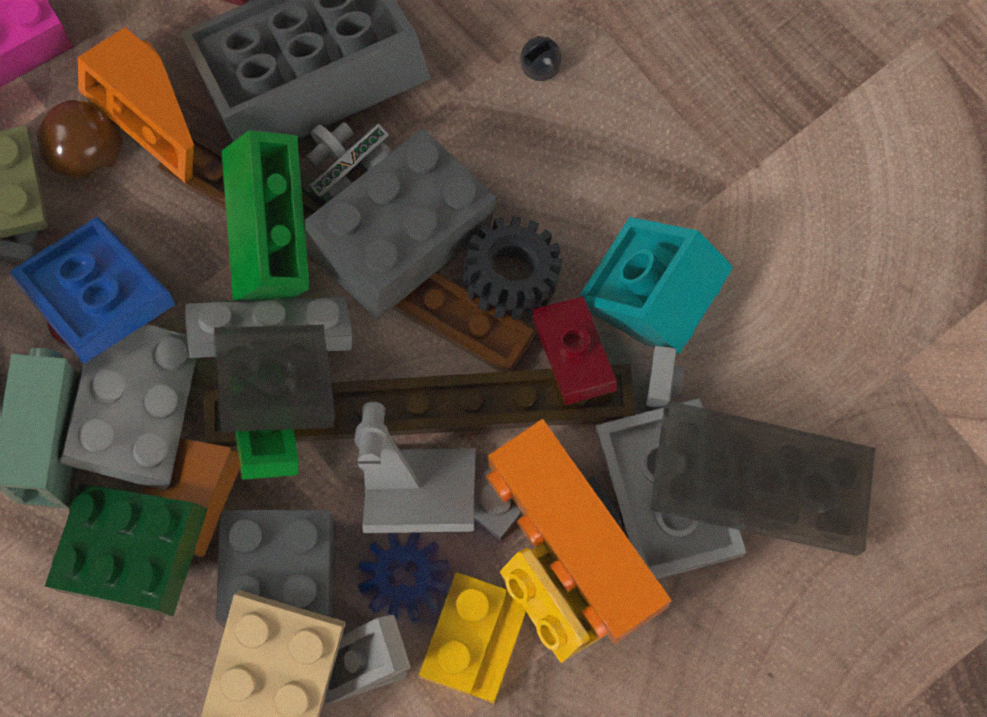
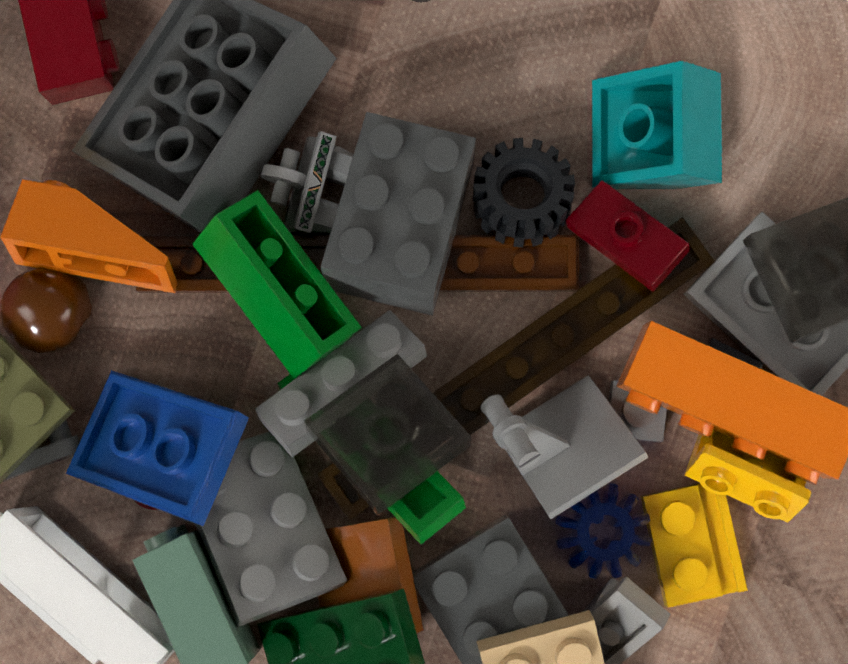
camera: 35 degrees left, 10 degrees up
light grey plate [645,346,684,411] -> none

